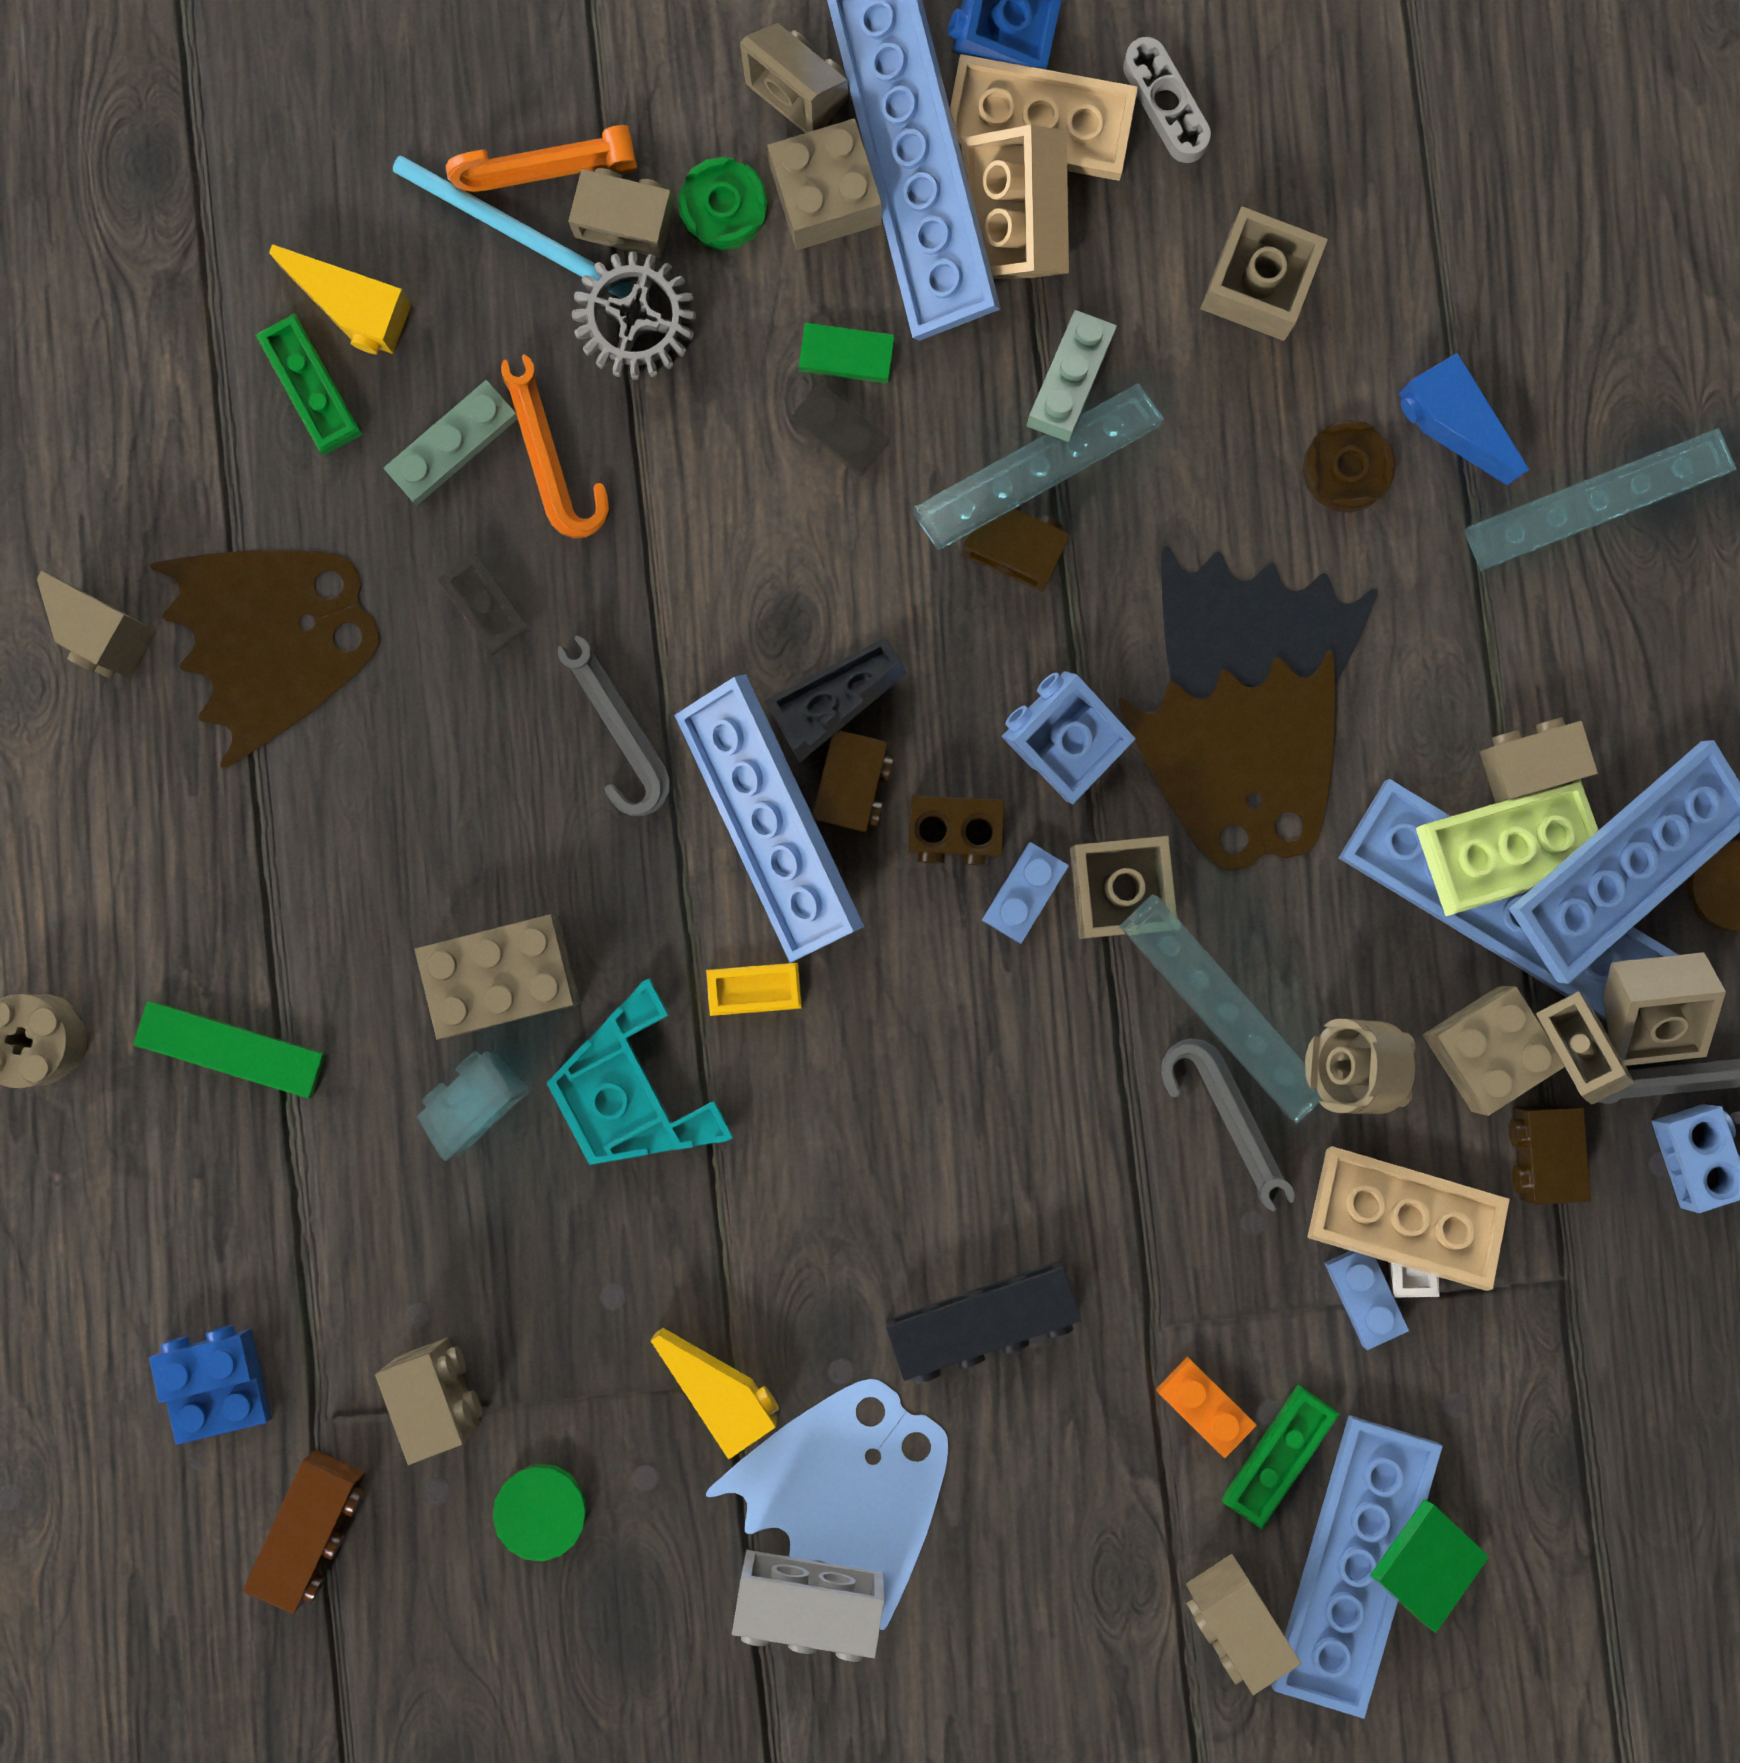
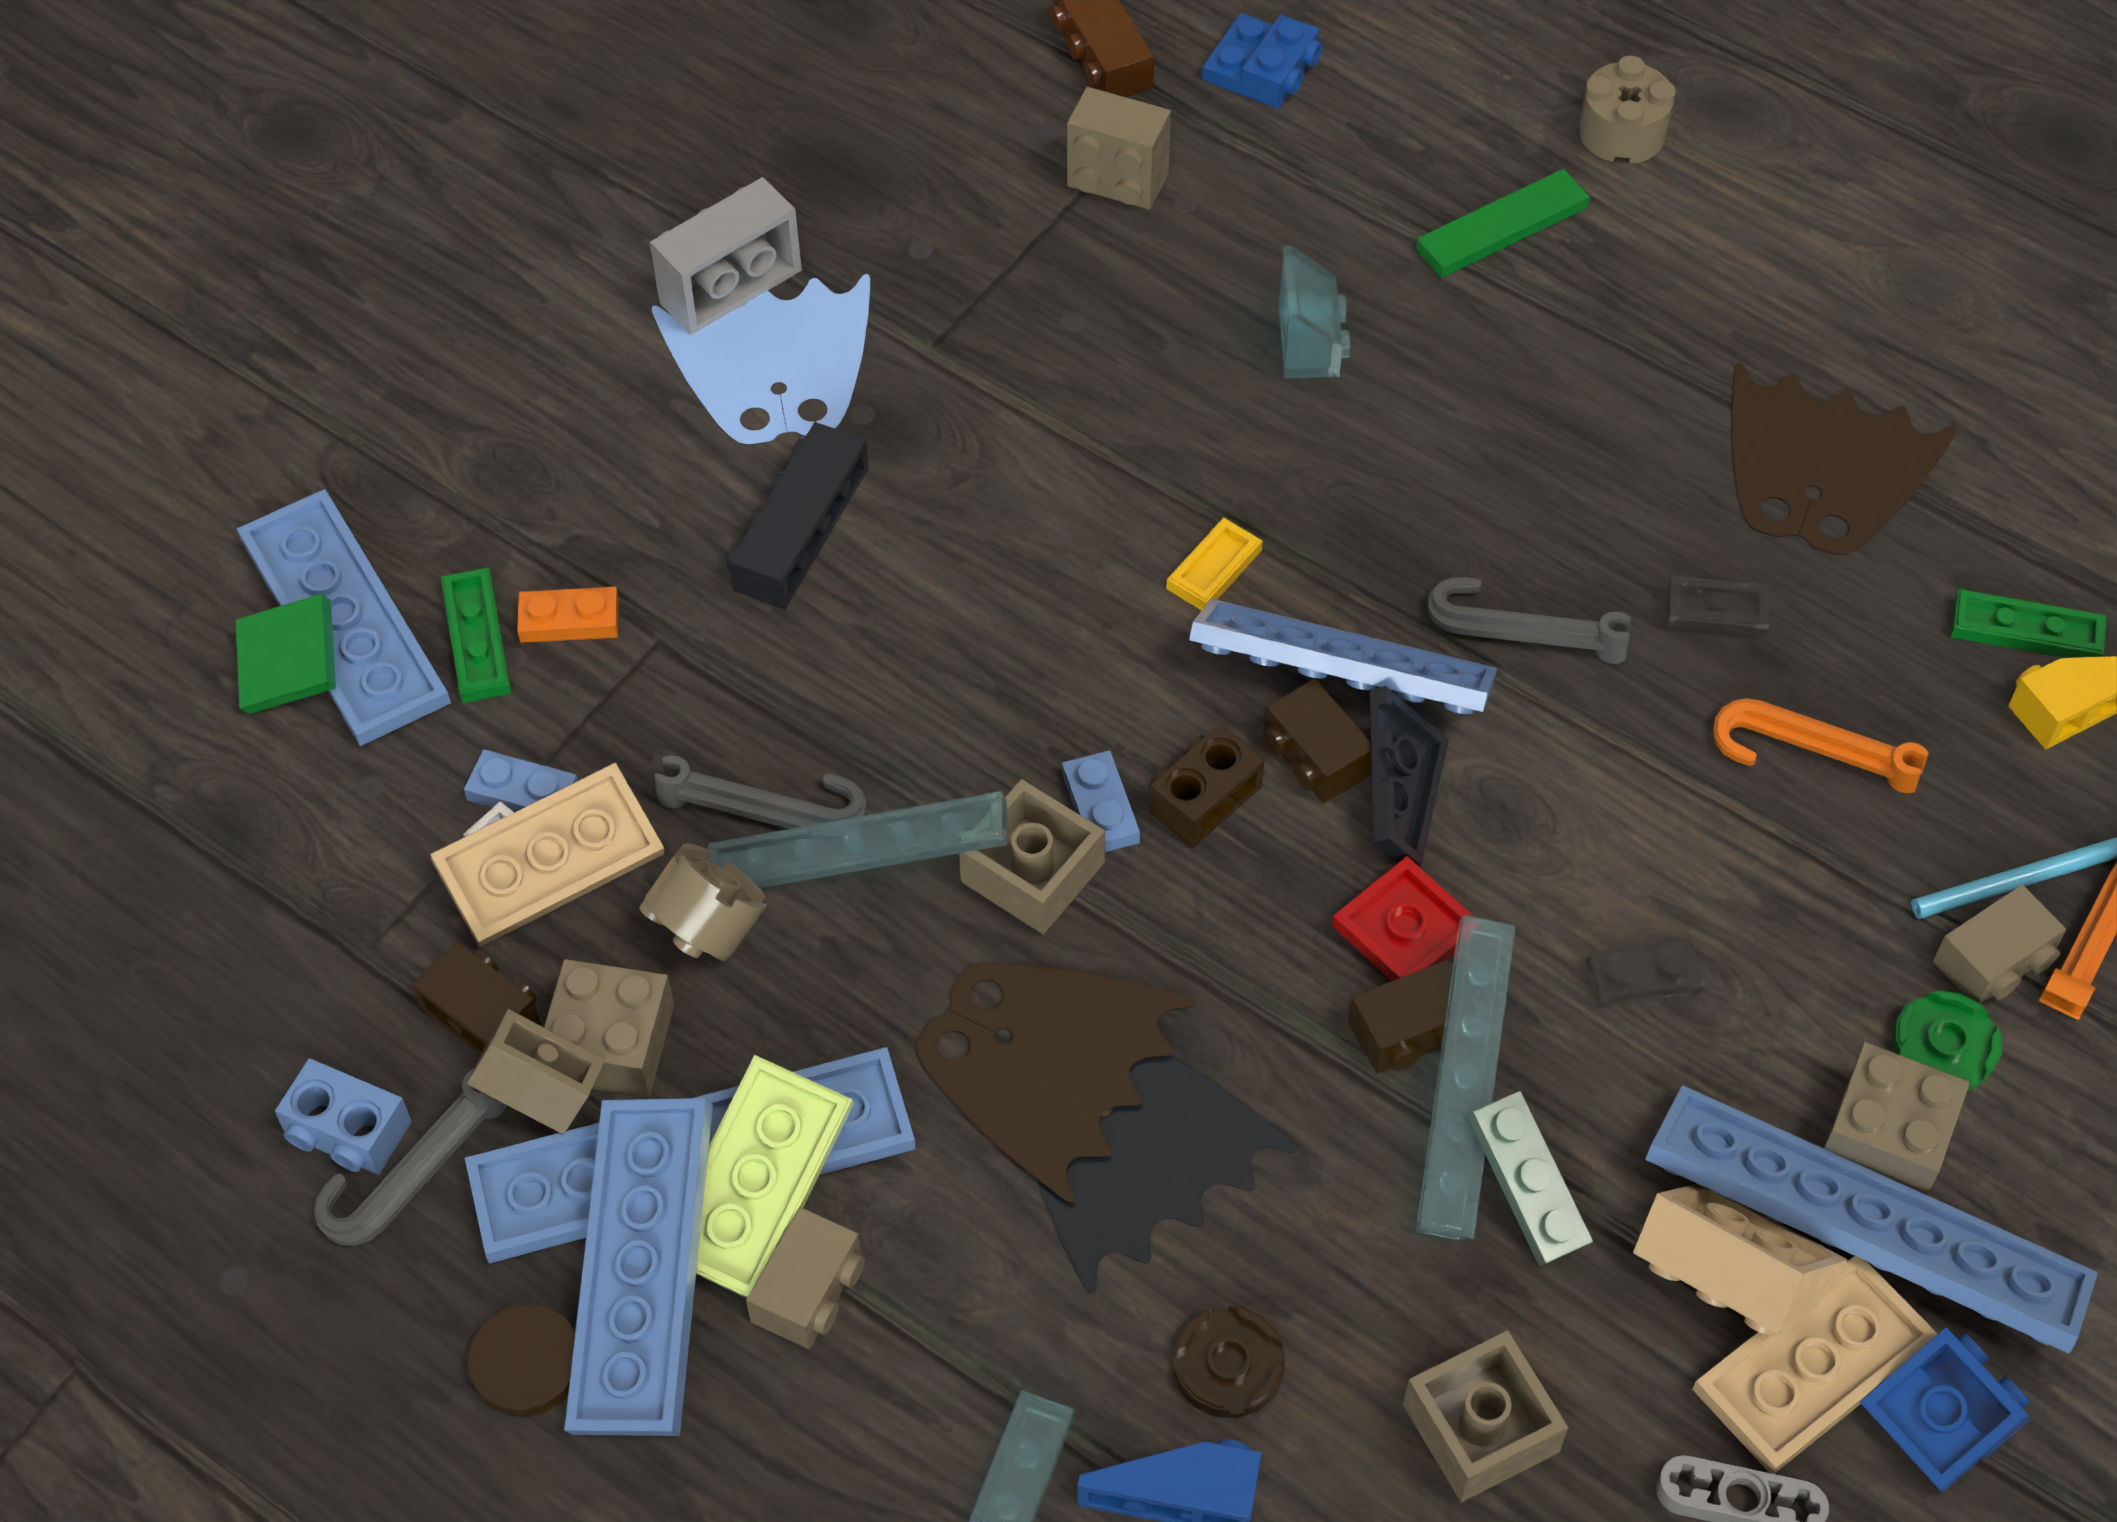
camera: 135 degrees right, 30 degrees down
dark tan slope [37,571,157,679] -> none
sand green plate [384,380,518,506] -> none
dark tan brick [414,914,581,1040] -> none
green tile [493,1464,587,1561] -> none
teal wing [547,979,734,1165] -> none
light grey gear [572,252,696,380] -> none
yellow slope [651,1328,779,1459] -> none
dark tan slope [740,23,848,133] -> none
green tile [799,323,894,384] -> none
medium blue plate [1001,671,1136,804] -> none
dark tan brick [1186,1554,1302,1695] -> none
dark tan slope [1603,952,1726,1066] -> none
none -> red plate [1332,856,1481,981]

